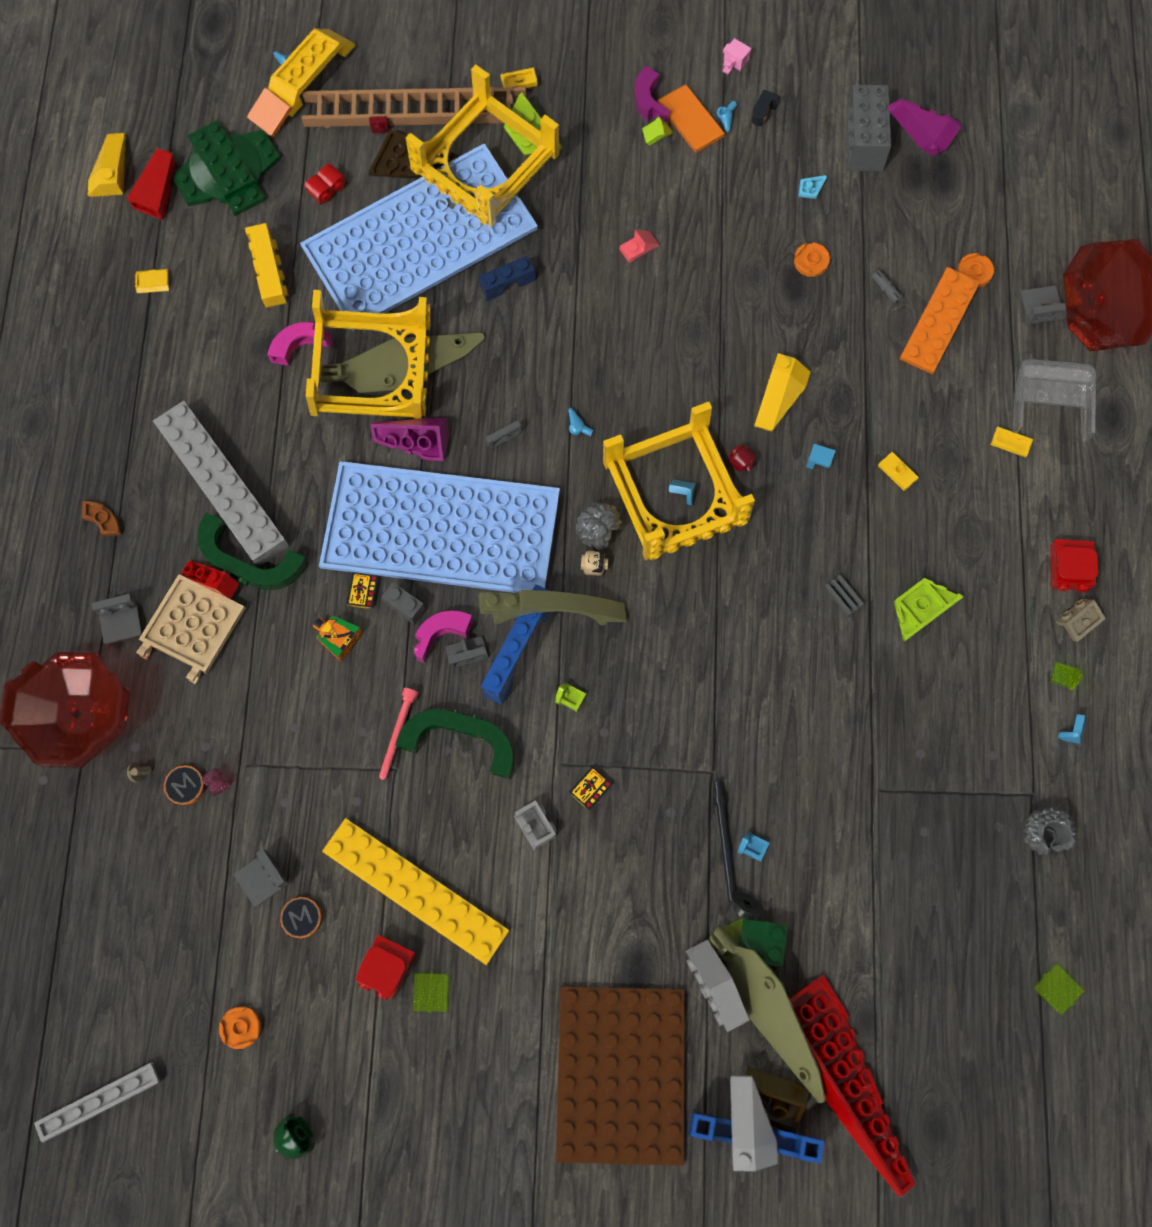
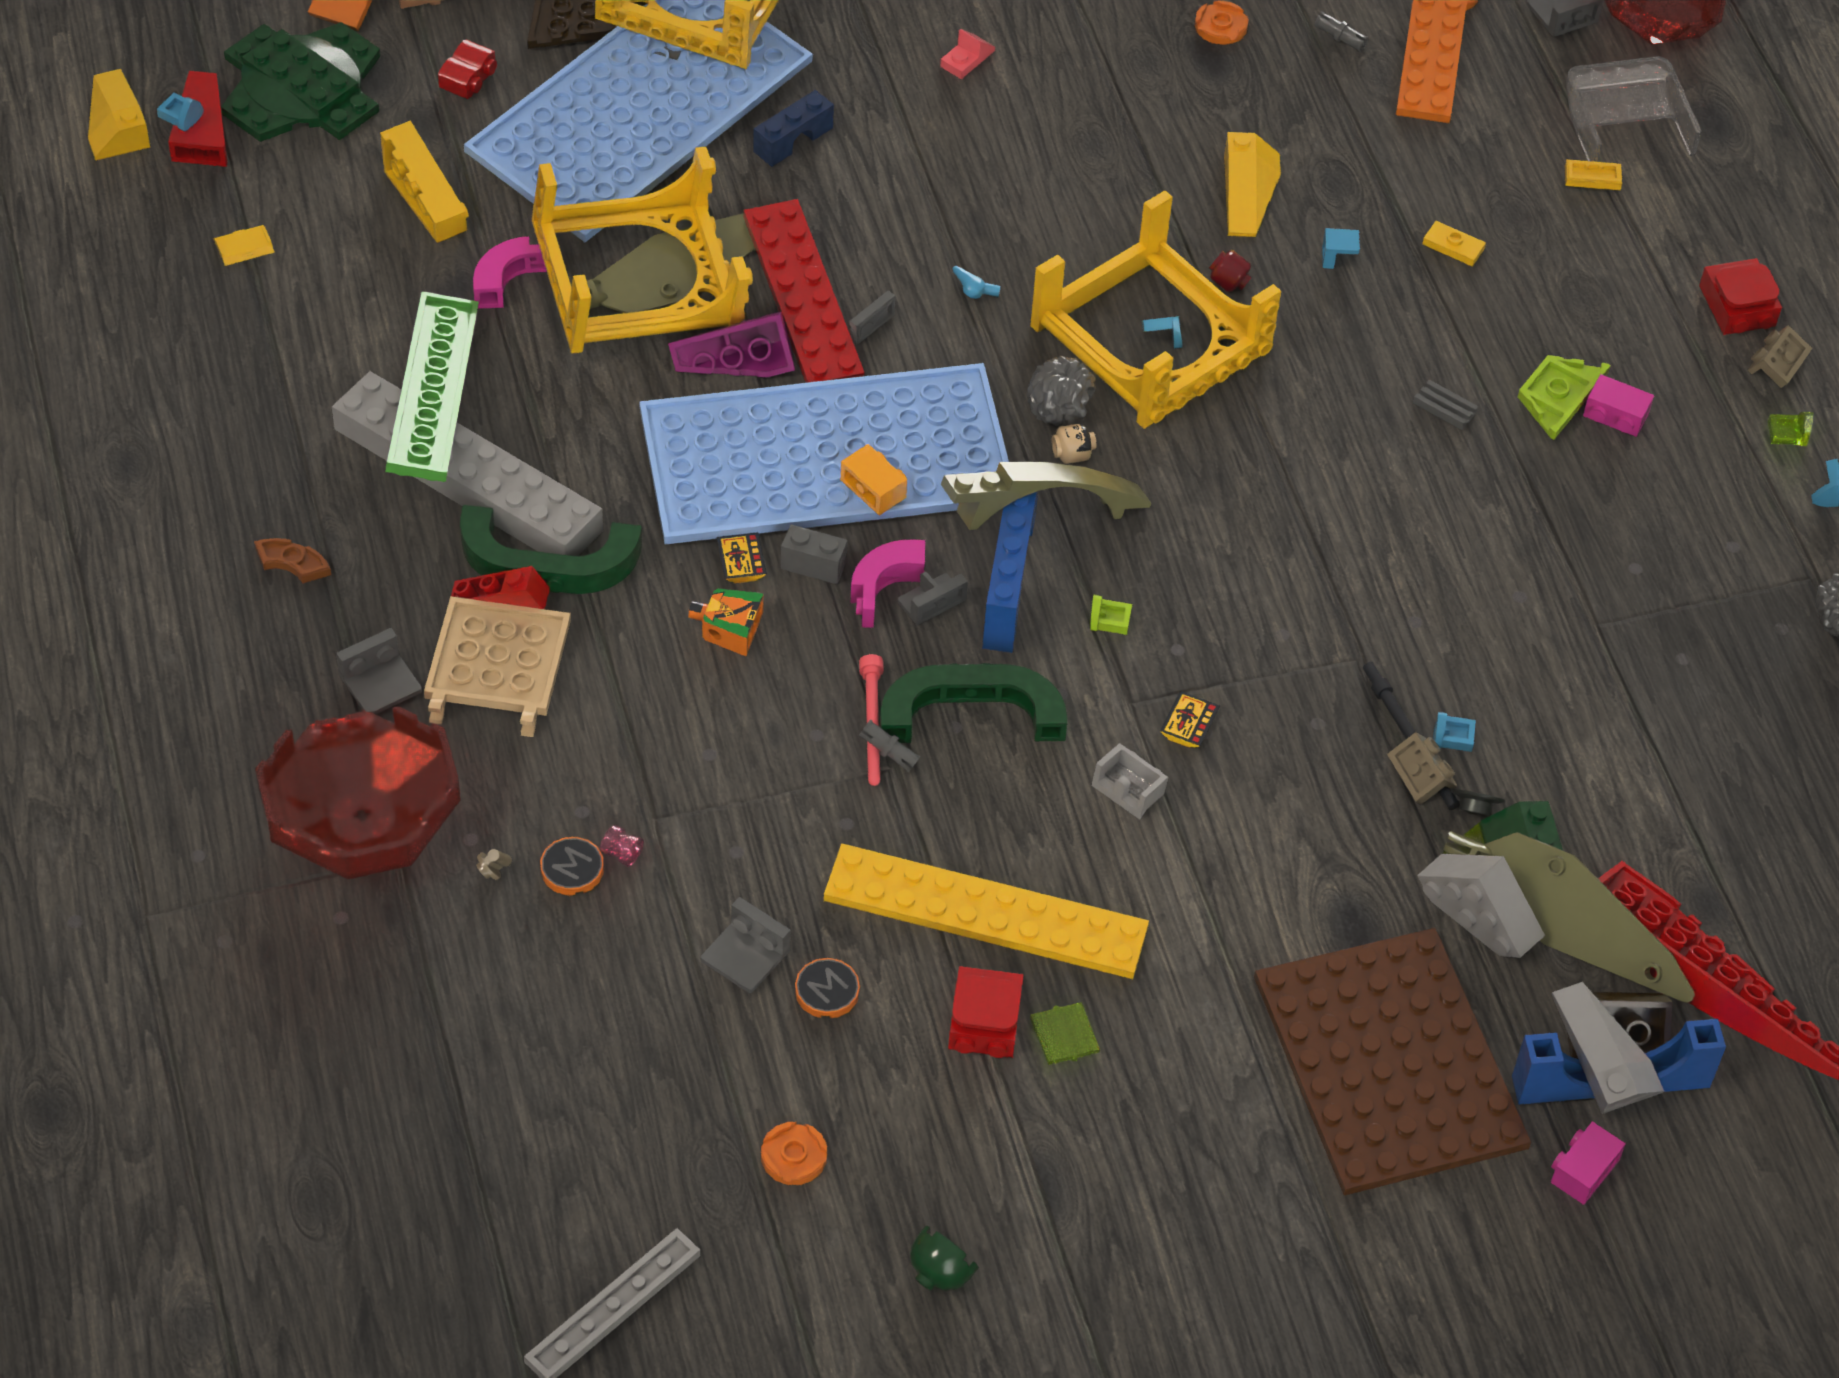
camera: 25 degrees left, 20 degrees down
none -> dark azure tile [157,93,204,131]
none -> plate [385,292,479,482]
none -> red plate [743,199,865,383]
none -> light orange brick [840,444,907,516]
none -> dark grey pin [859,719,921,773]
none -> dark tan bracket [1387,732,1457,804]
none -> dark pink brick [1551,1121,1626,1205]
none -> dark pink brick [1583,374,1654,437]

